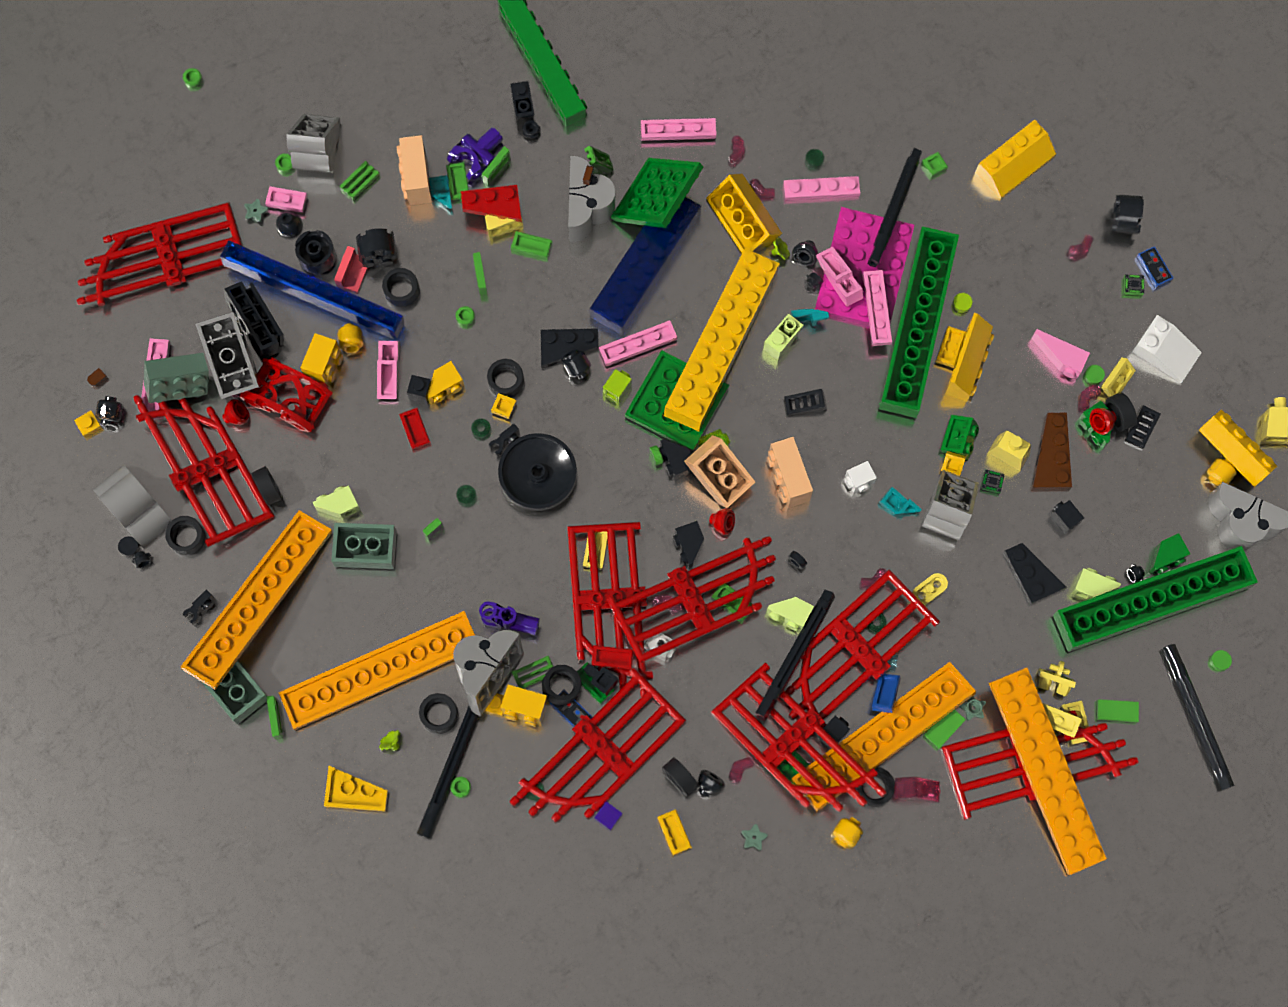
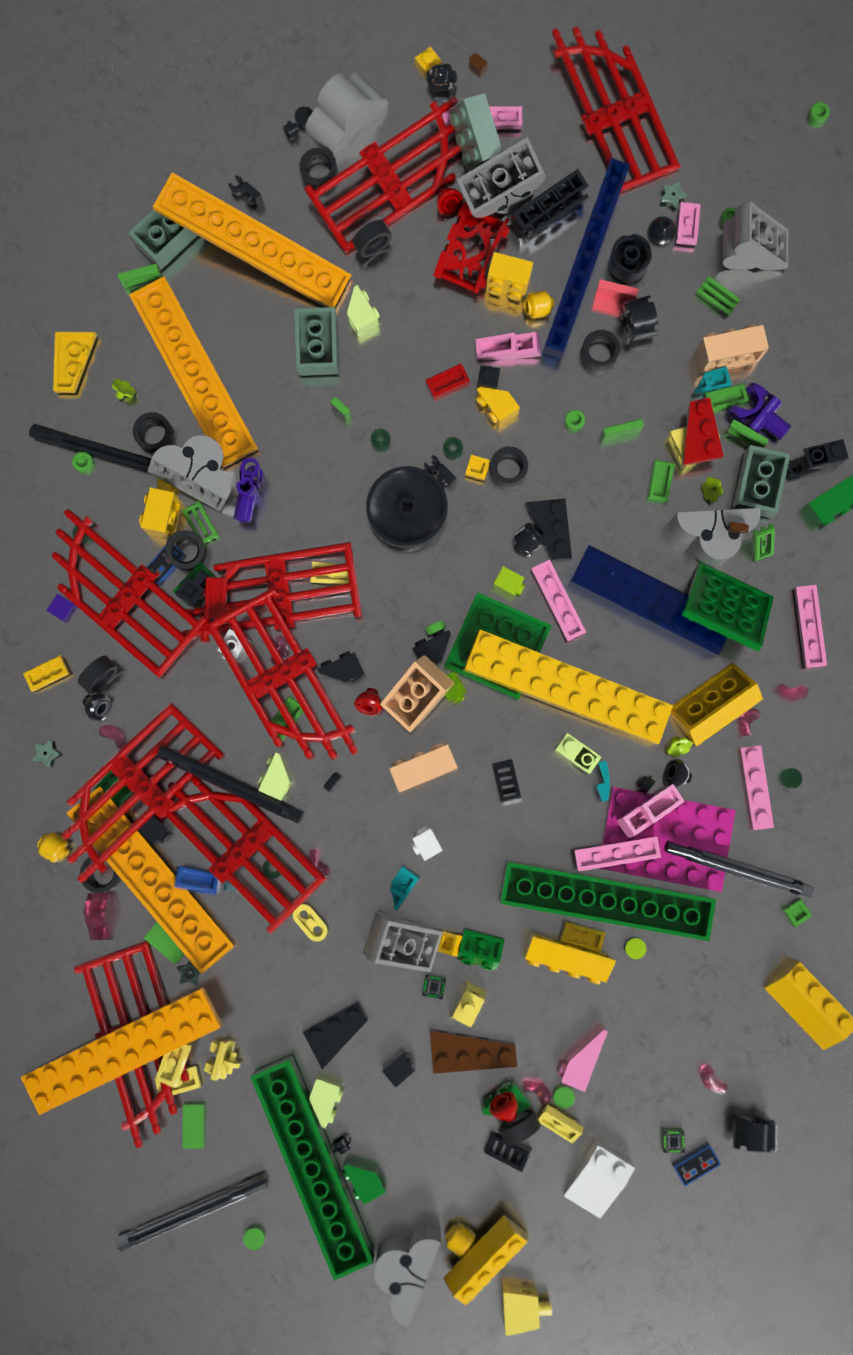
camera: 90 degrees right, 10 degrees up
none -> lime plant [701,477,723,502]
none -> sand green brick [732,445,790,518]

